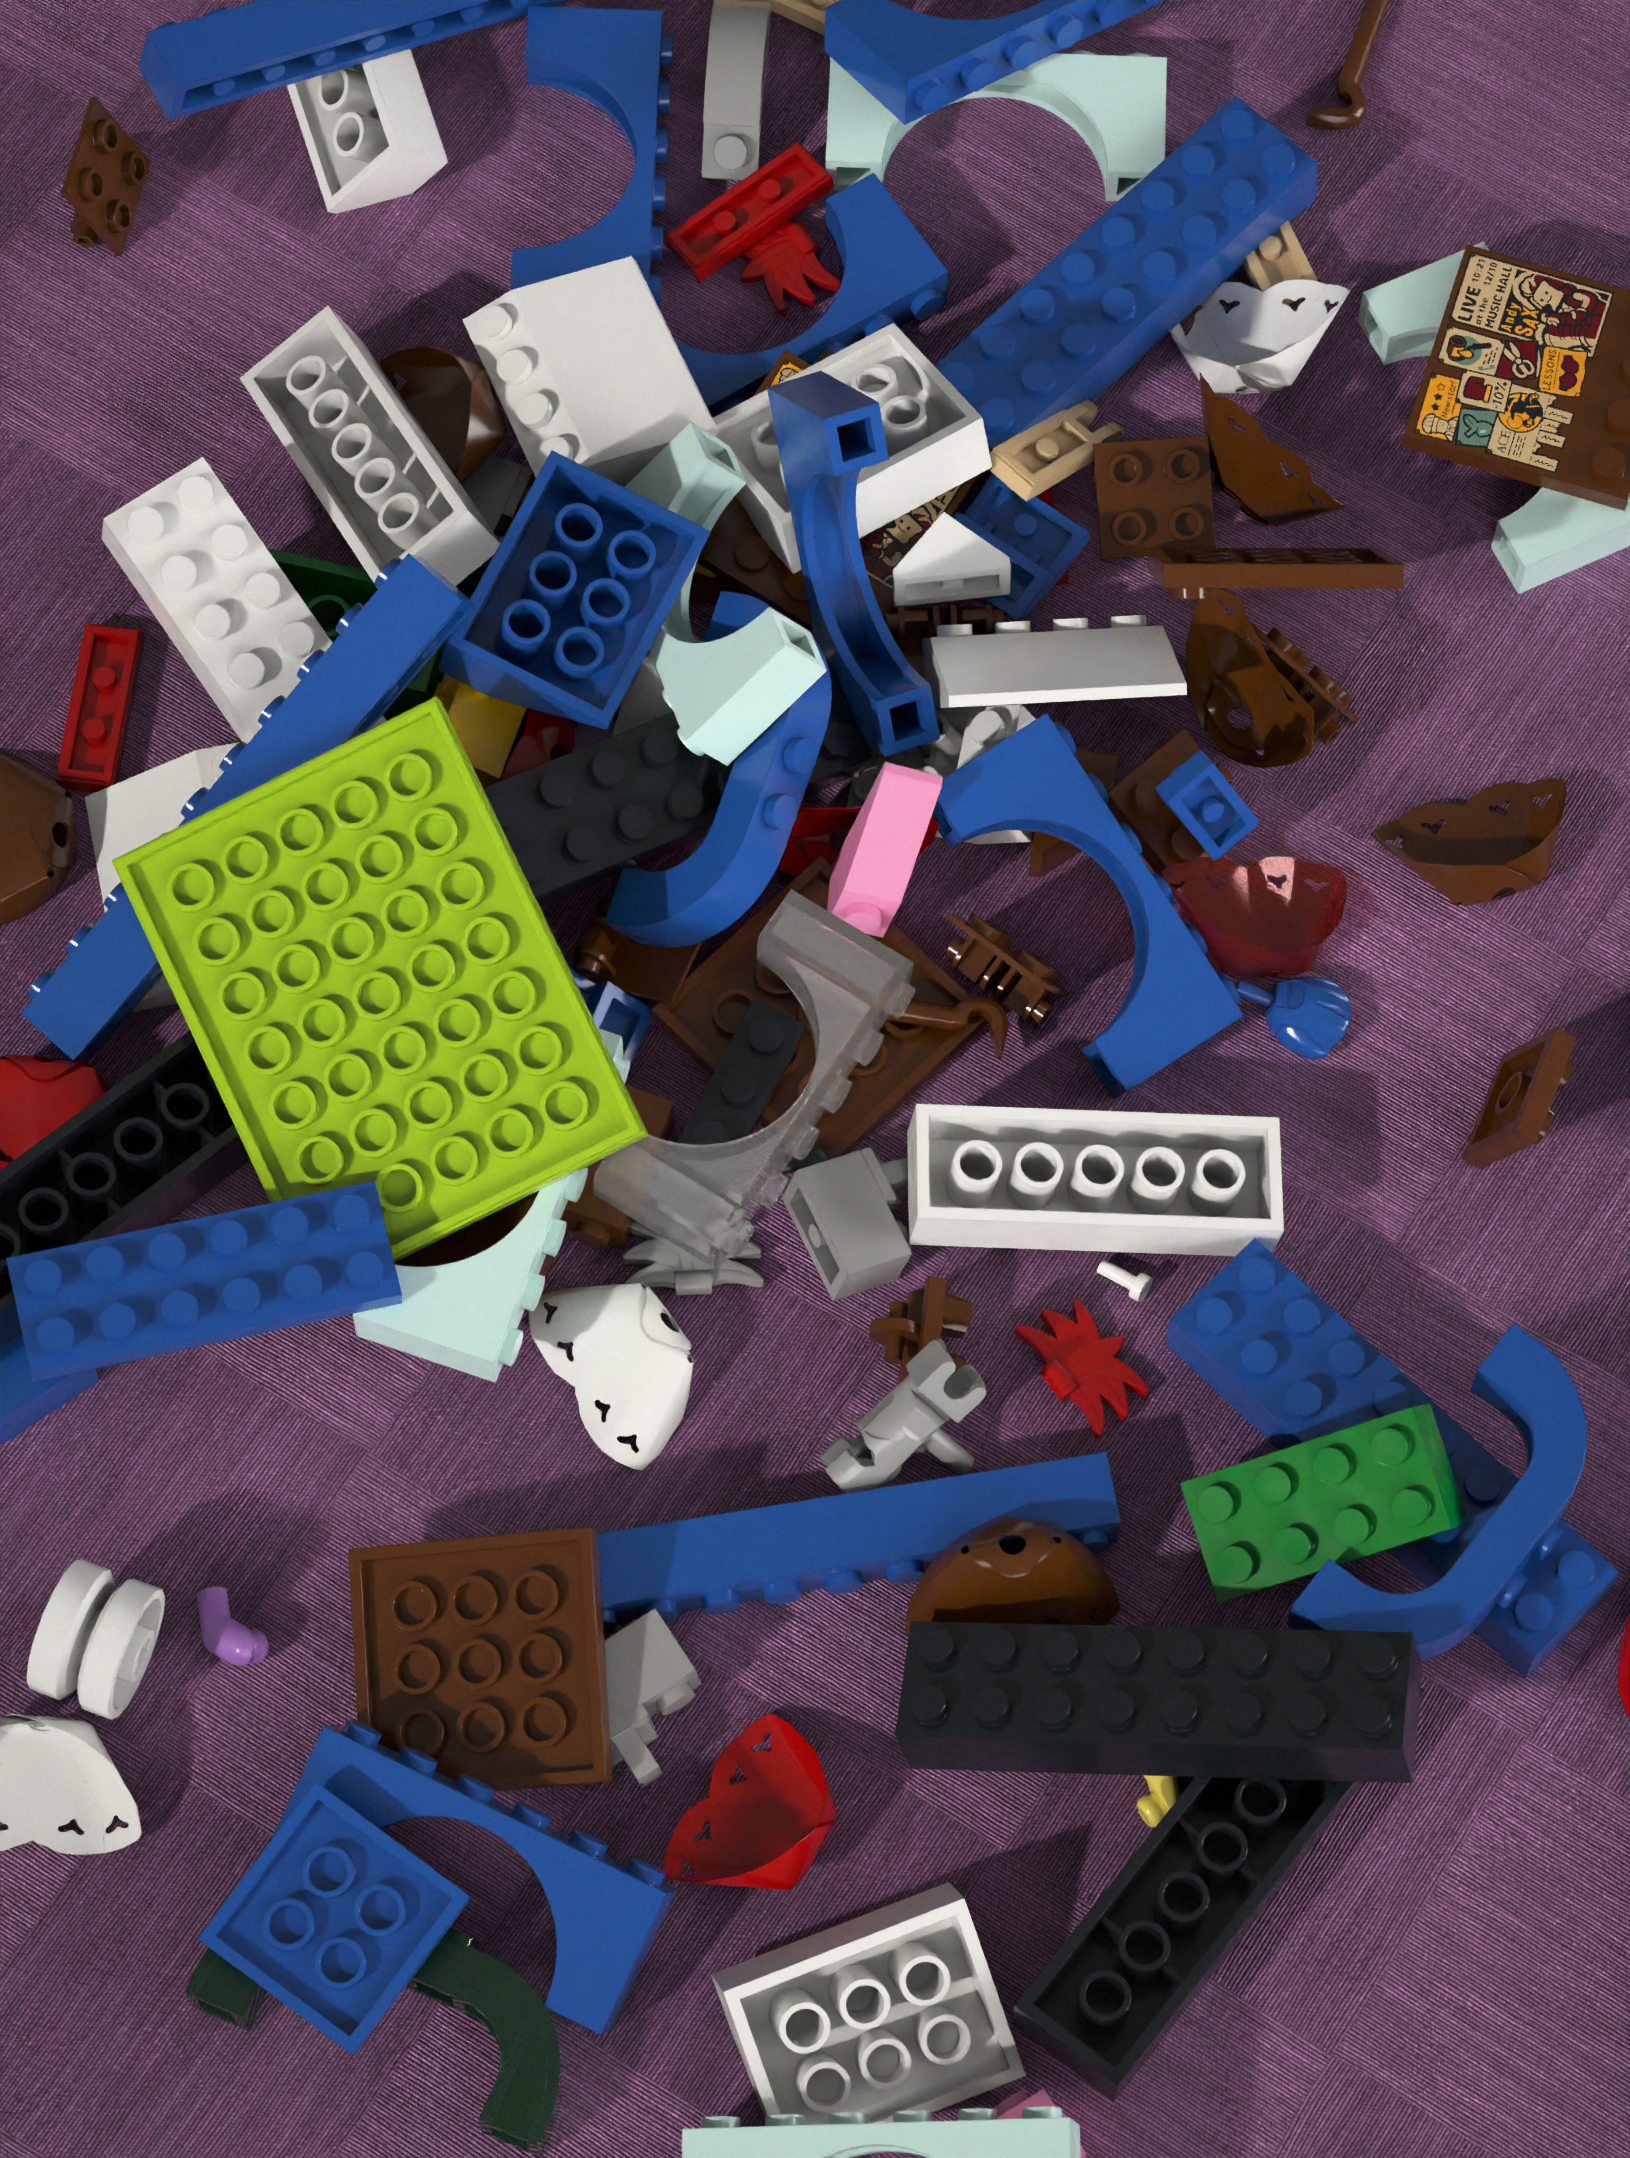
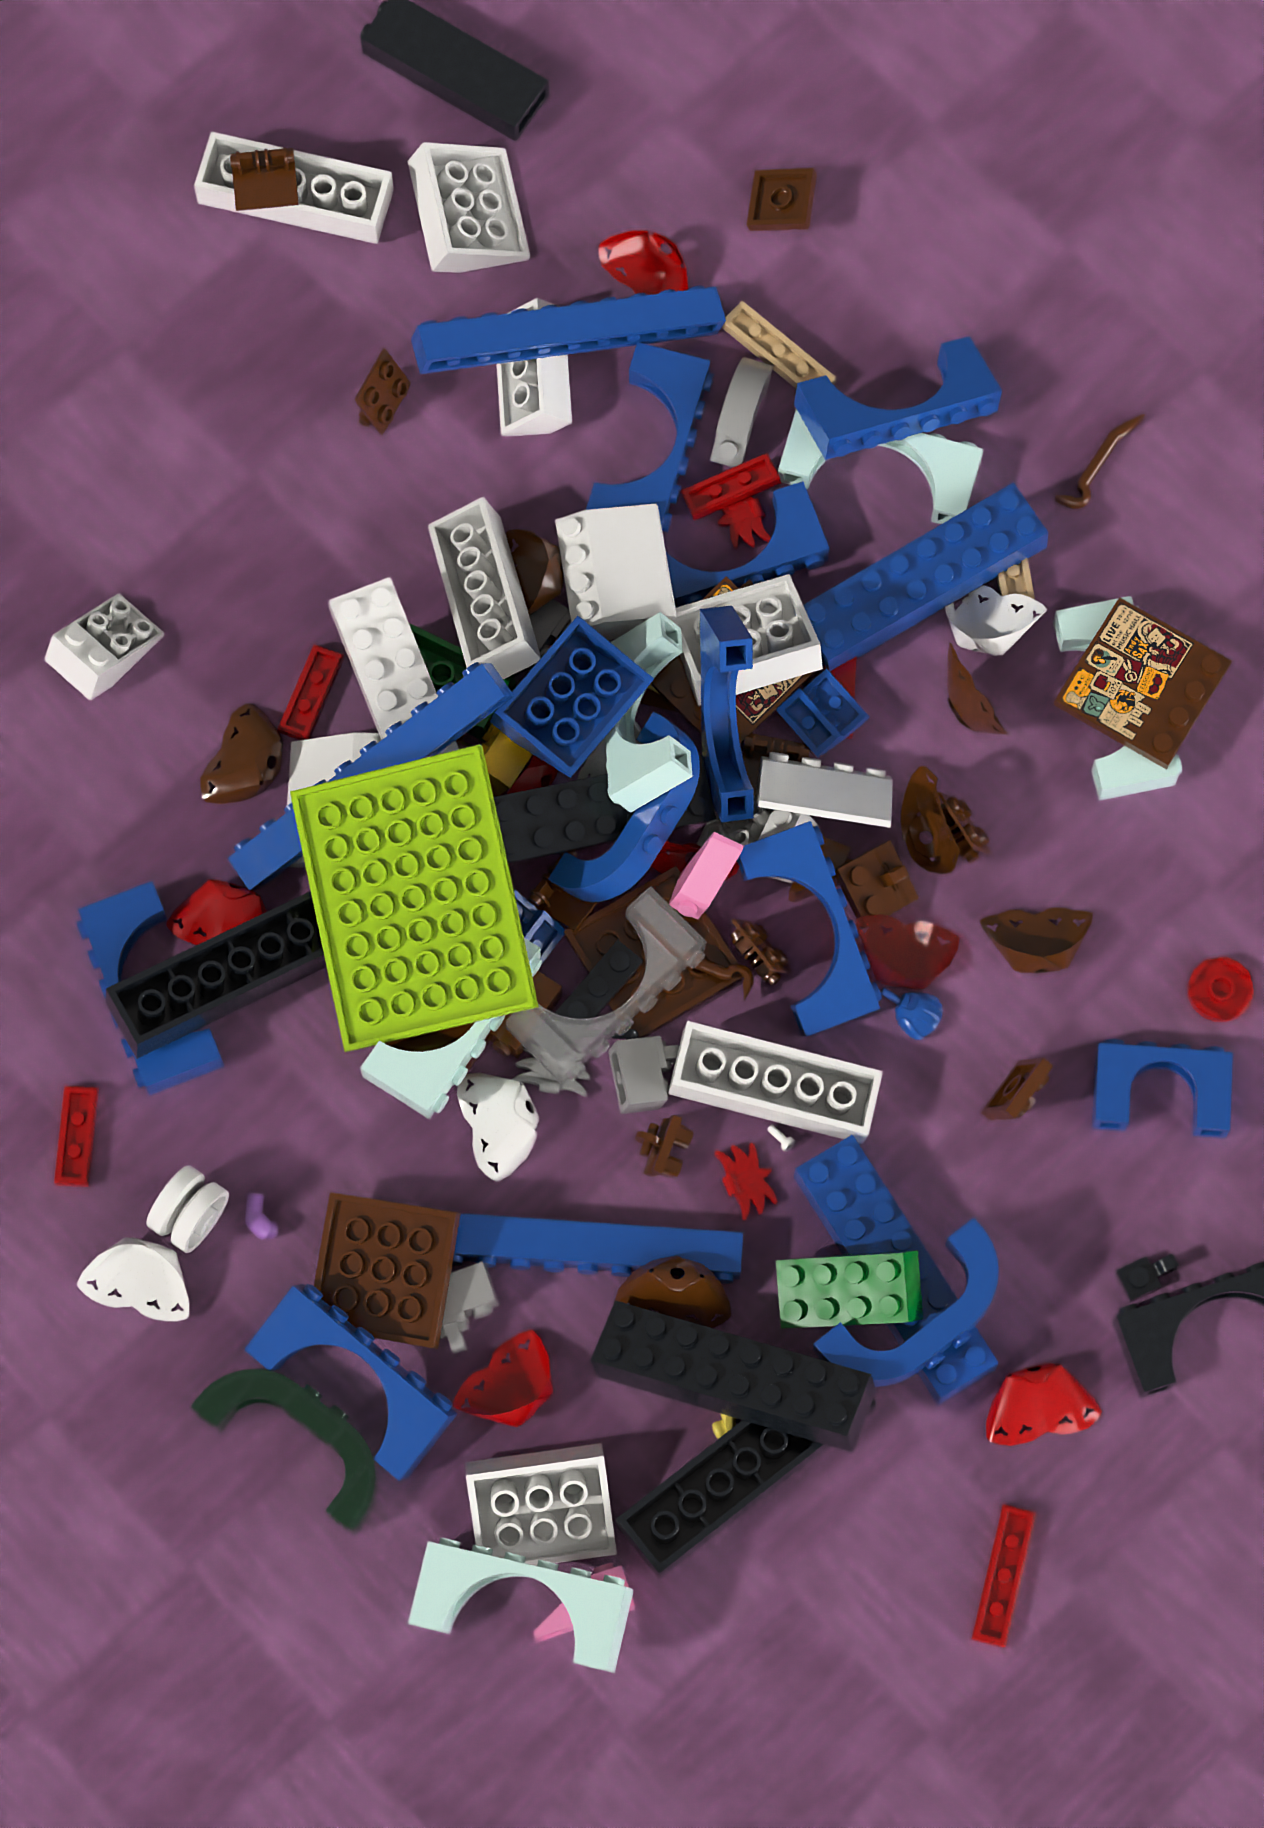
camera: 15 degrees right, 5 degrees up
blue plate [6,1181,402,1382] -> none
blue plate [197,1781,472,2056] -> none
light grey piece [819,1339,986,1493] -> none
white slope [893,512,1011,607] -> none
tan hinge [989,399,1124,502] -> none
reddish brown hinge [1091,435,1216,560] -> none
reddish brown plate [1148,547,1403,599] -> none
blue slope [1155,749,1260,861] -> none

